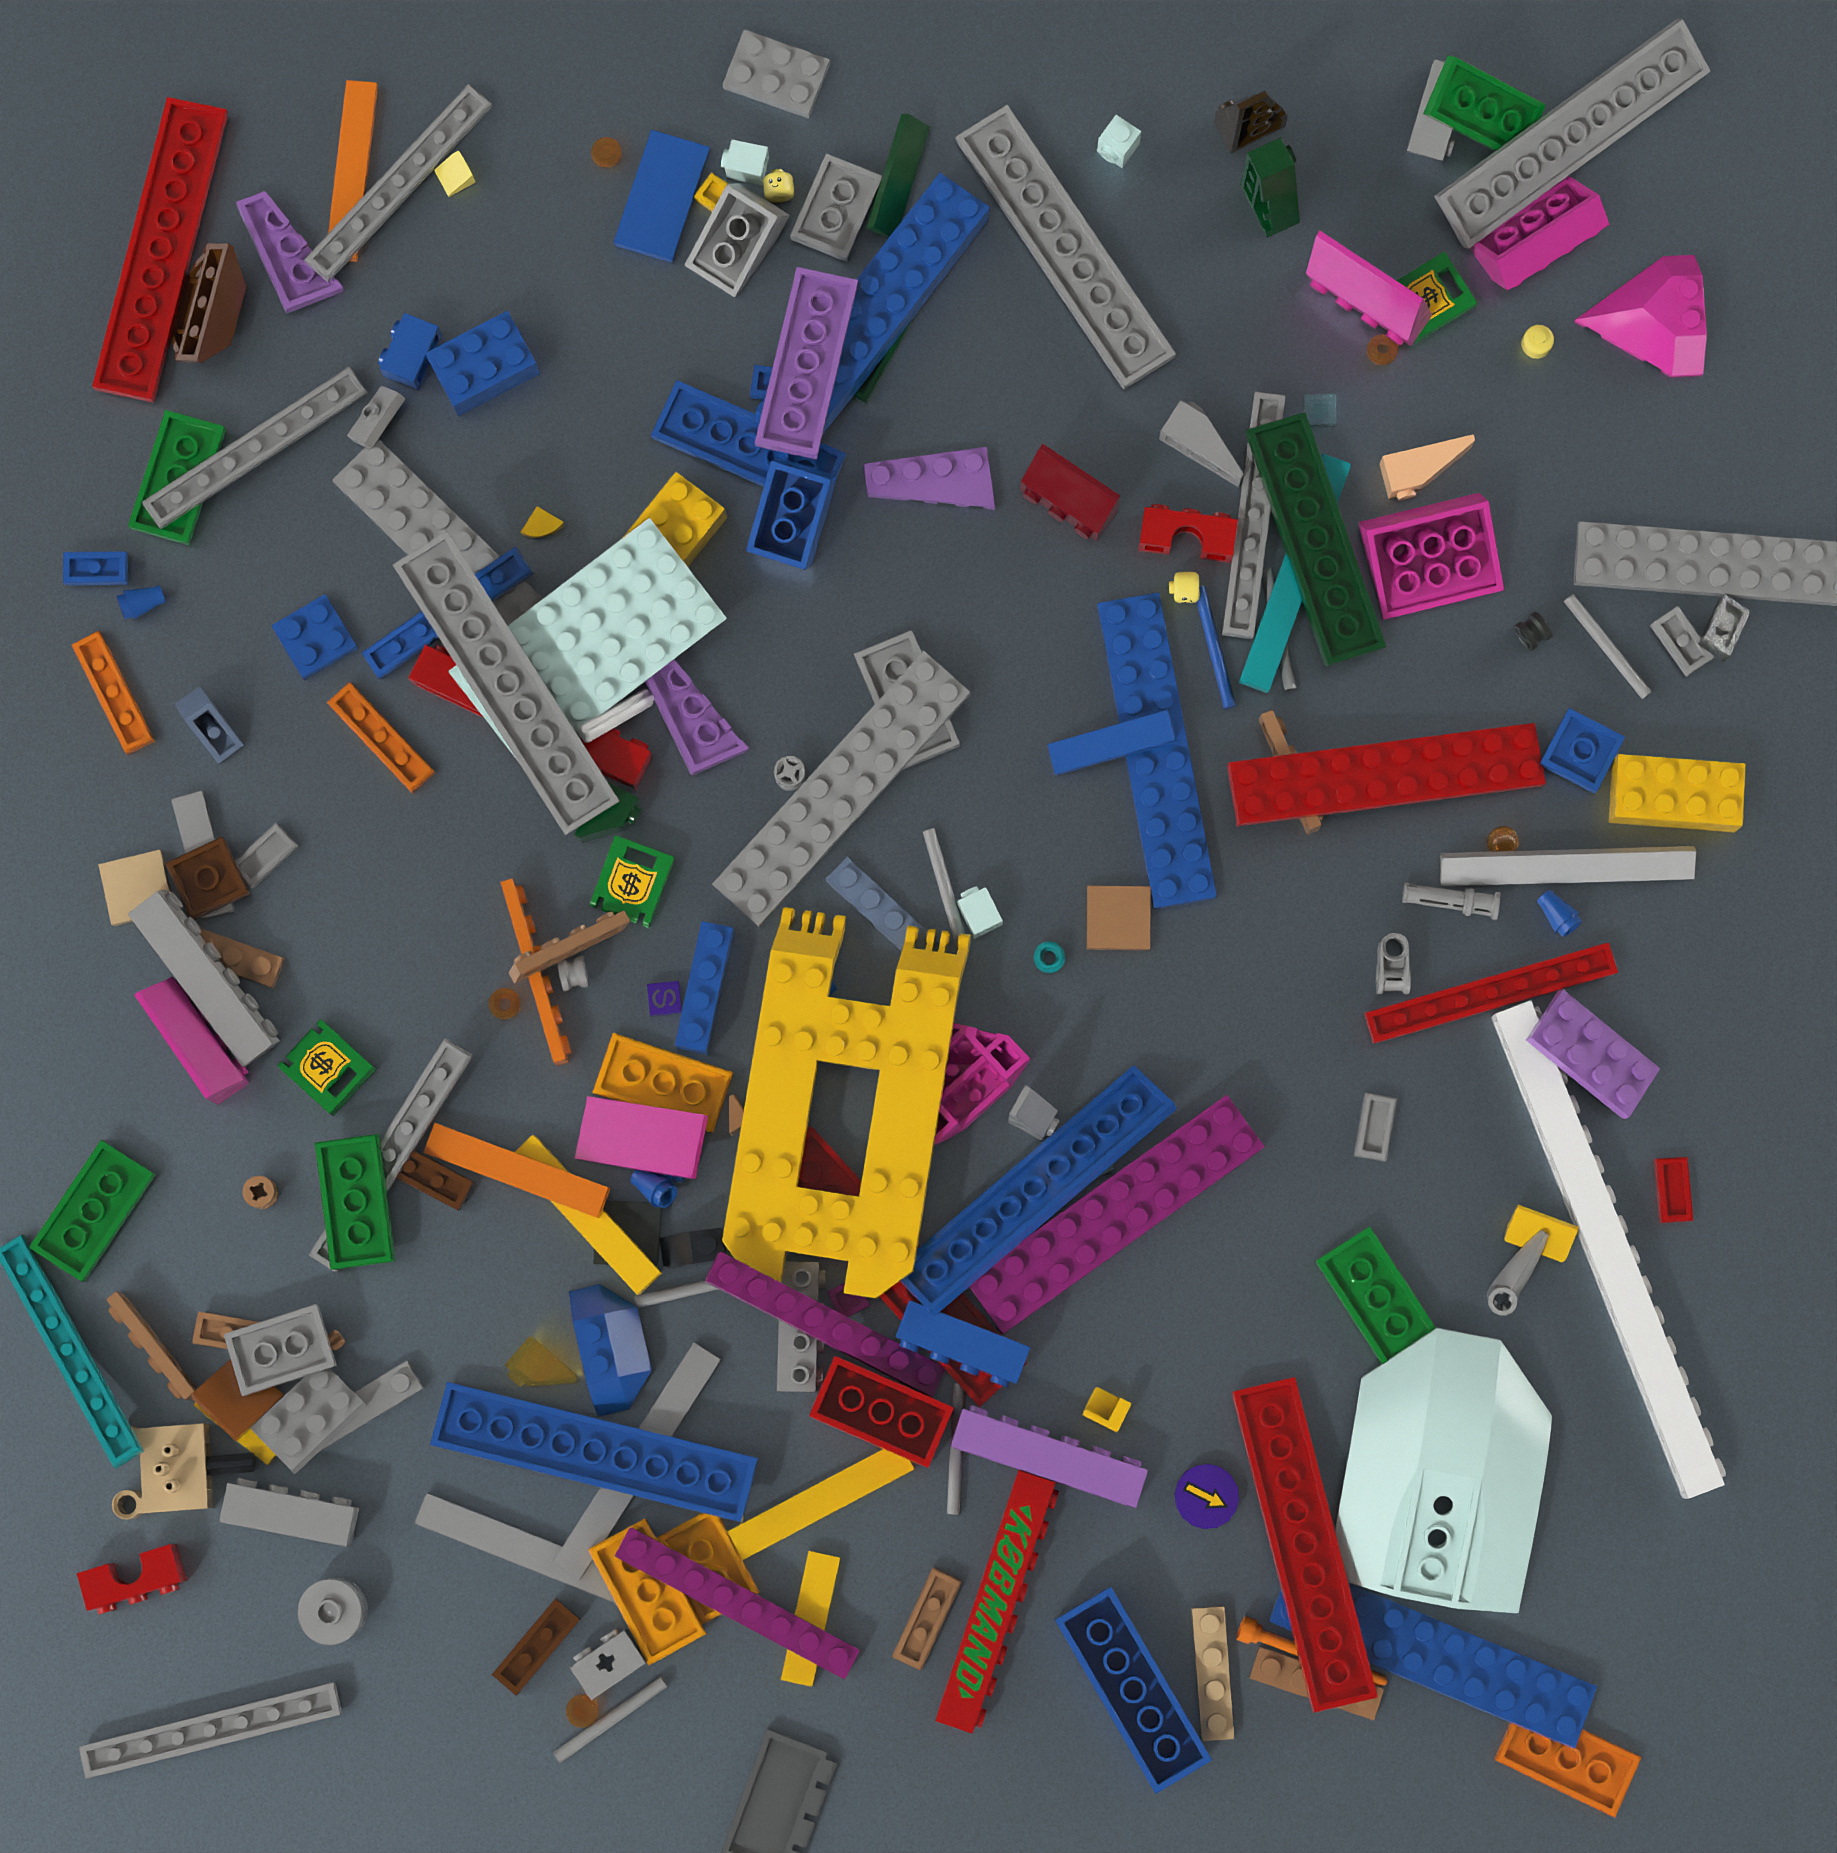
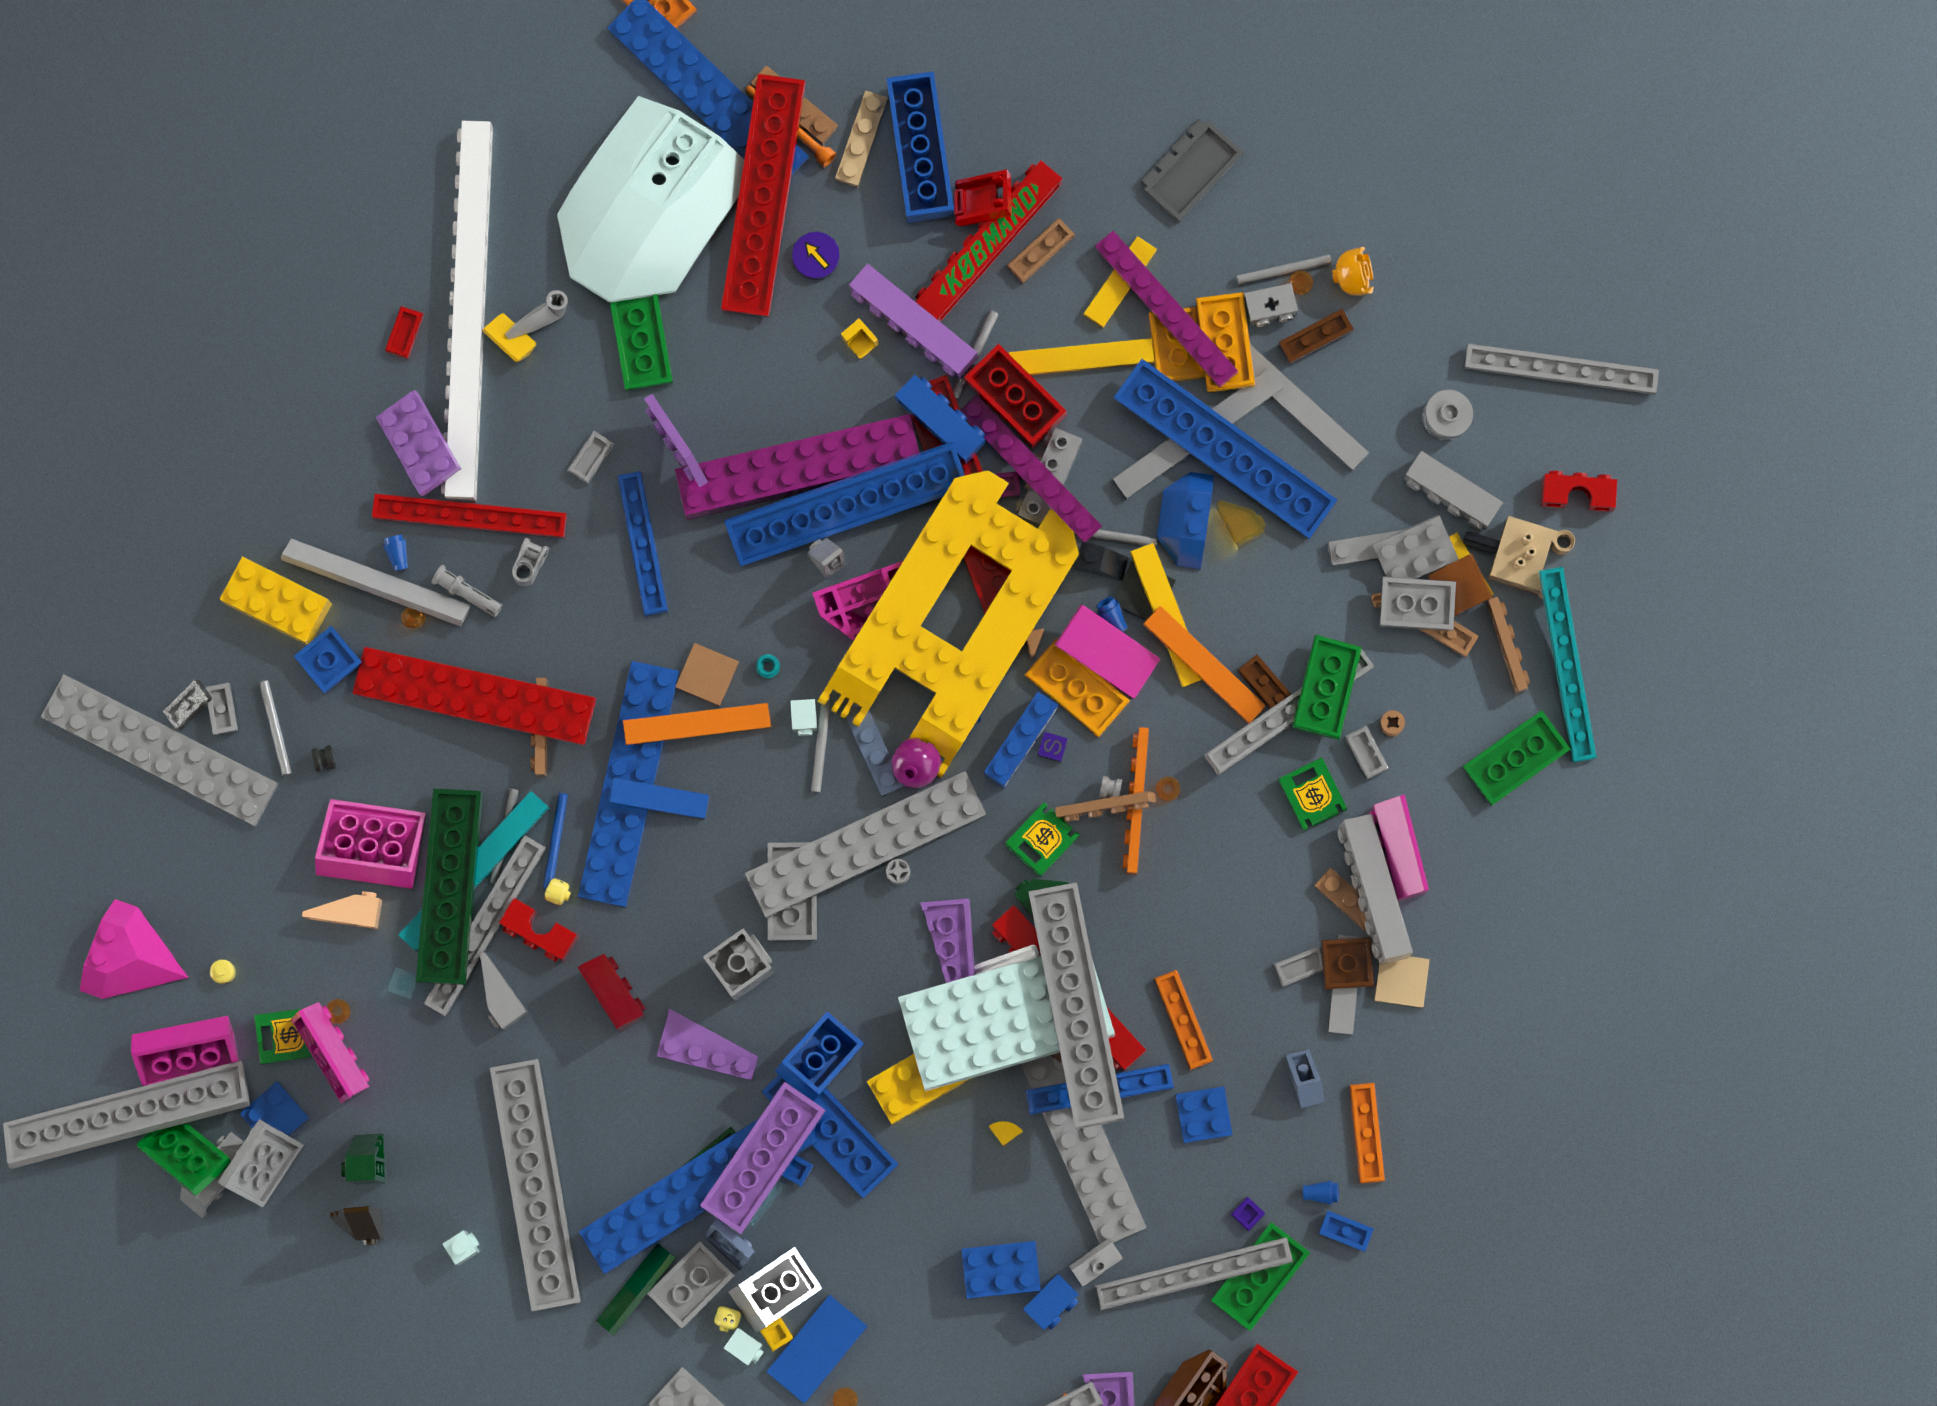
camera: 160 degrees left, 0 degrees up
none -> light grey plate [218,1119,304,1207]
none -> blue plate [240,1081,310,1136]
none -> blue tile [617,471,668,617]
none -> orange tile [623,703,771,745]
none -> medium lavender plate [644,394,708,487]
none -> light grey brick [703,928,774,1001]
none -> sand blue plate [705,1218,755,1270]
none -> magenta cylinder [891,738,941,788]
none -> red container [954,169,1012,226]
none -> dark purple tile [1231,1197,1266,1232]
none -> light orange cylinder [1332,247,1374,296]
none -> light grey plate [1344,725,1389,780]

